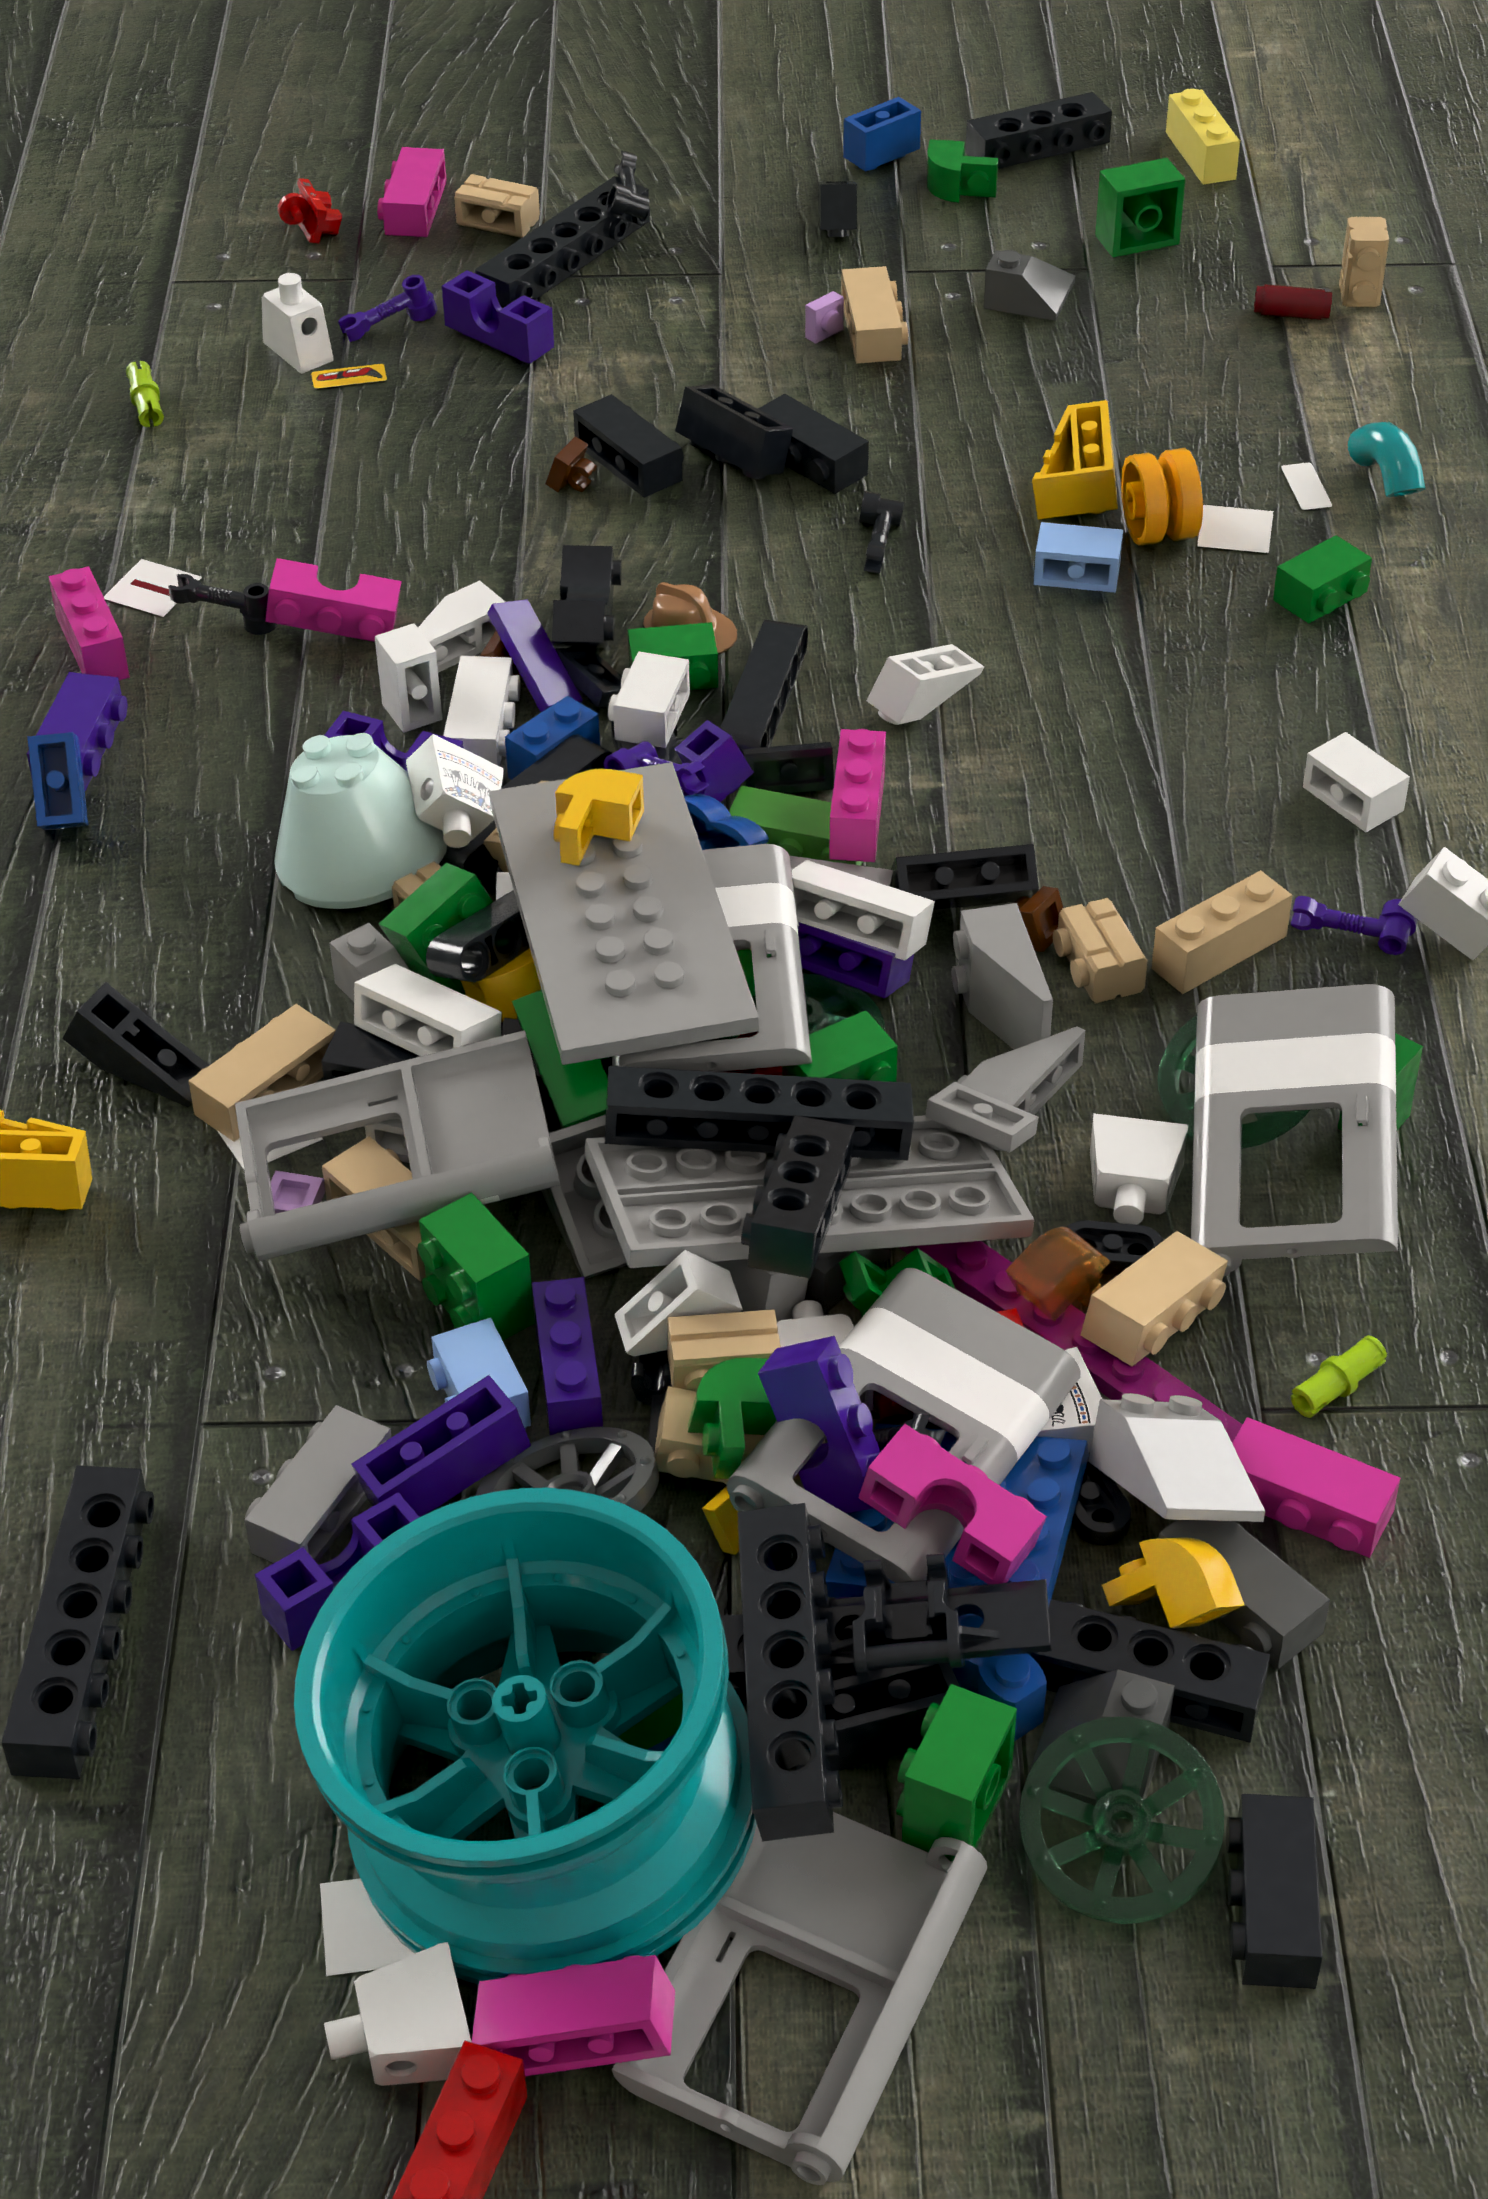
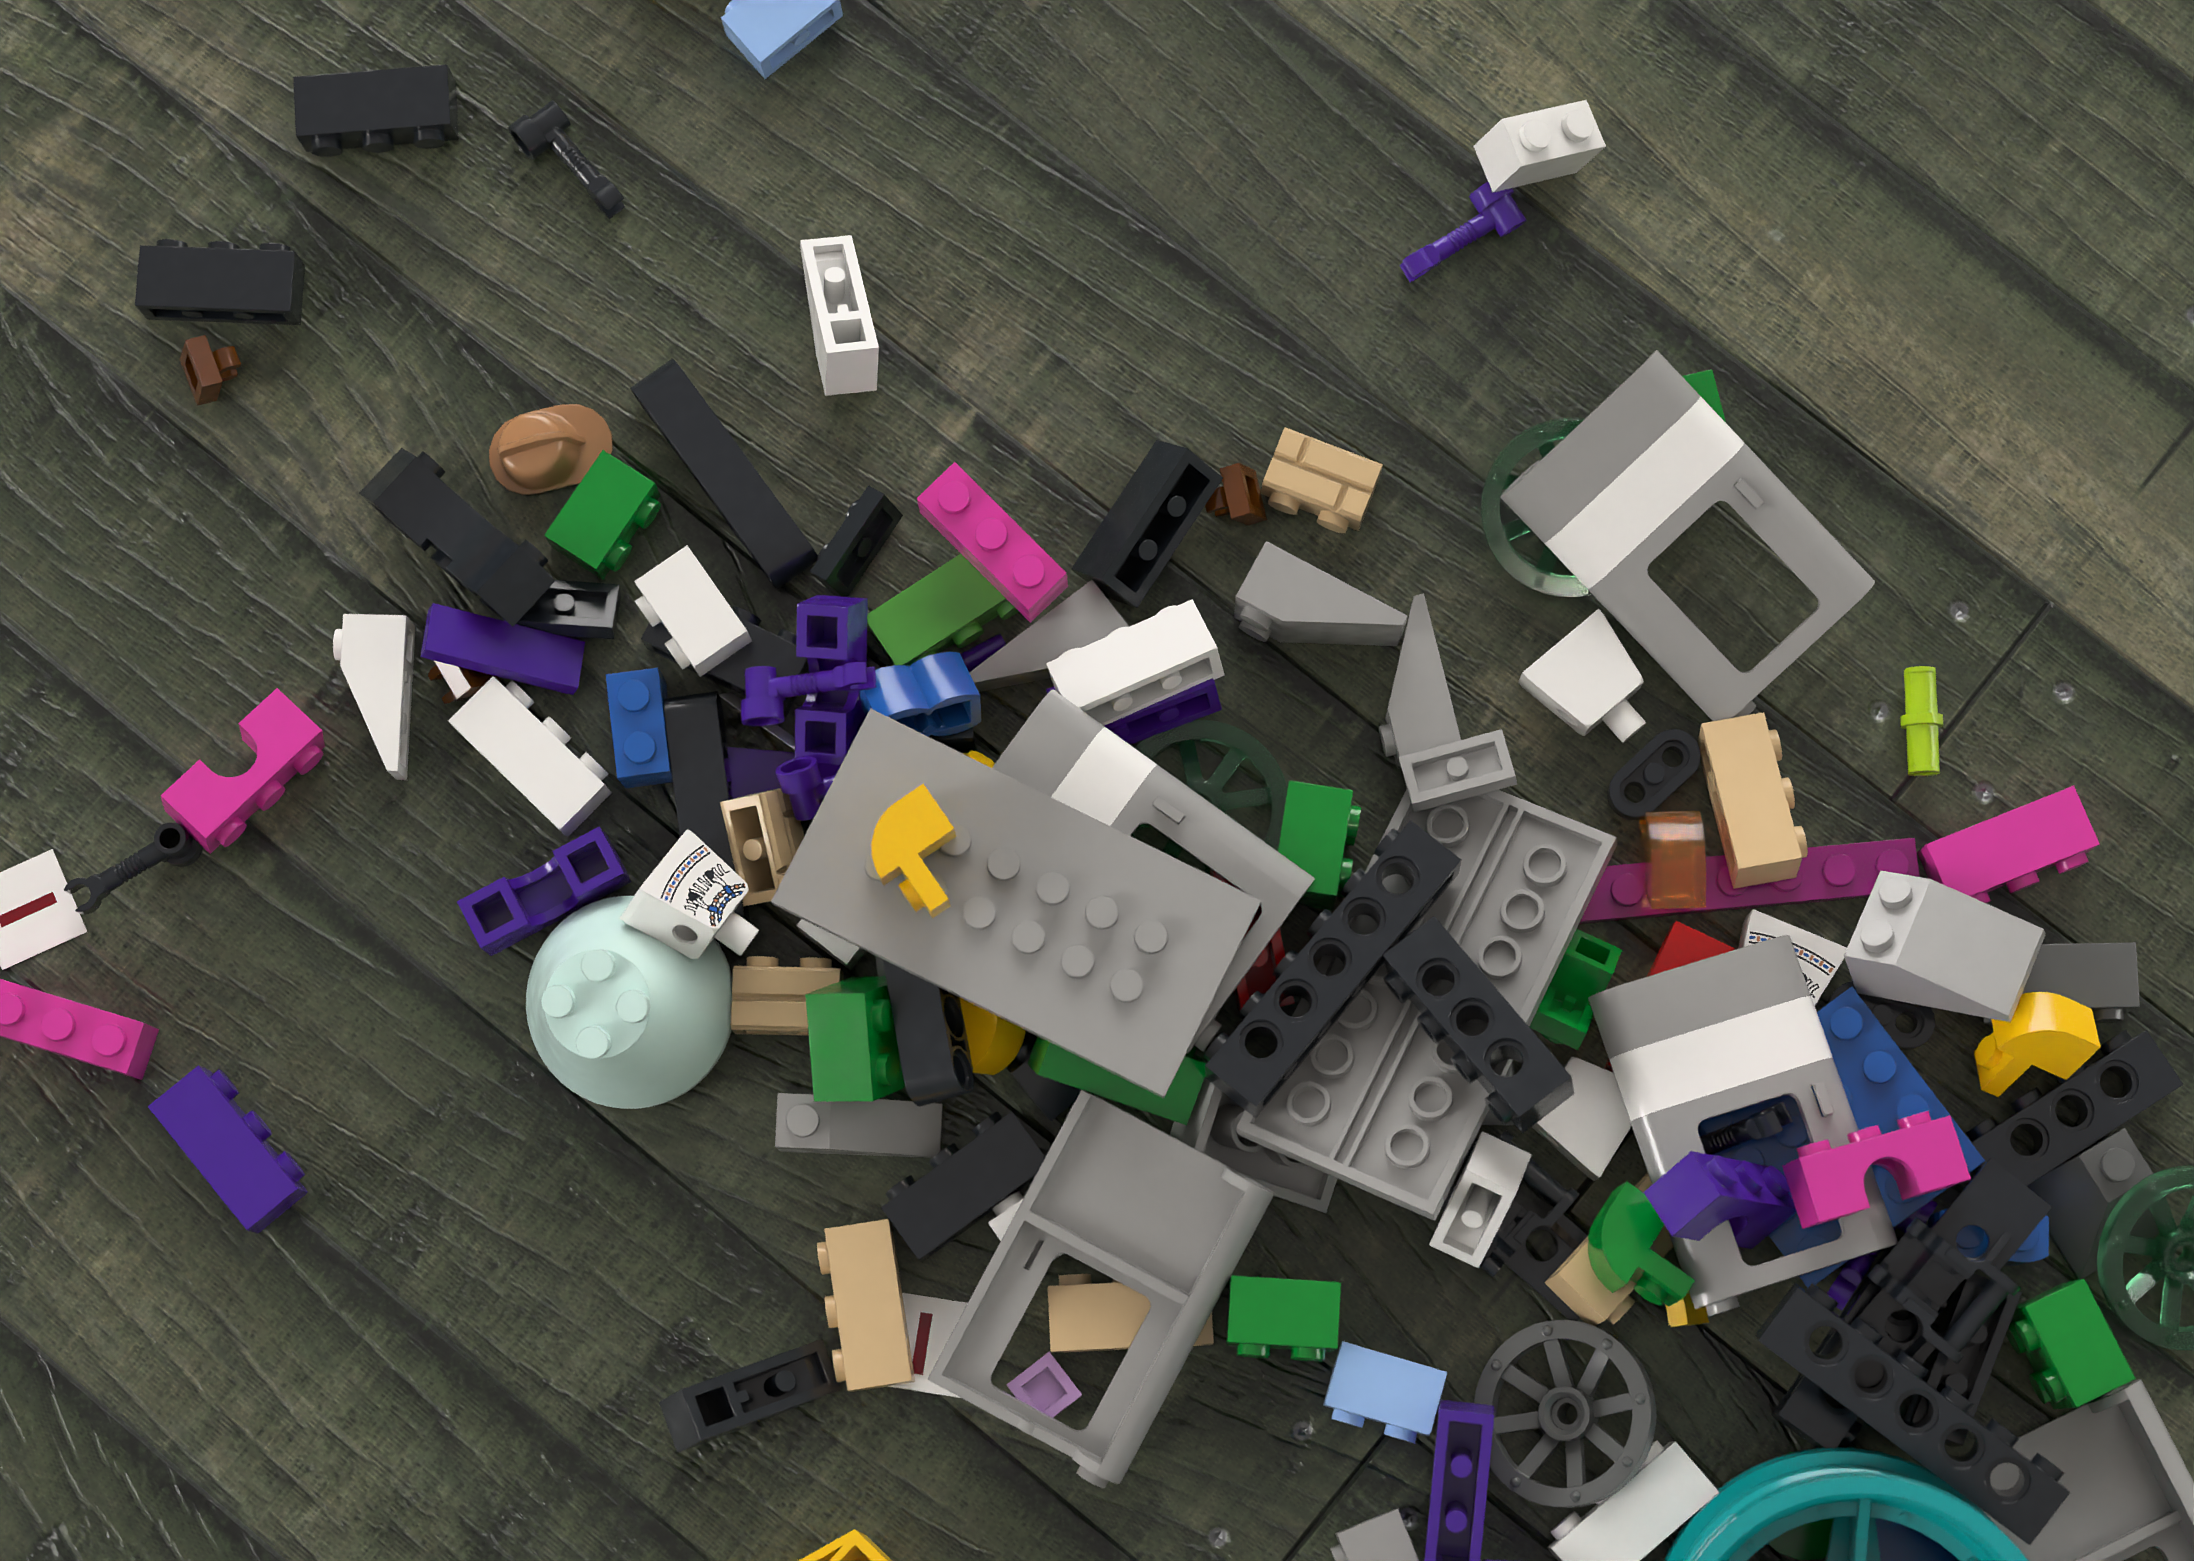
camera: 45 degrees left, 35 degrees up
blue brick [27,732,88,830] -> none
white brick [354,964,502,1056] -> none
white brick [375,623,443,733] -> none
dark purple arch [532,1277,603,1435] -> none
tan brick [667,1309,781,1391] -> none
black brick [675,385,794,479] -> none
tan brick [1151,870,1293,994] -> none
white brick [1303,732,1410,832] -> none

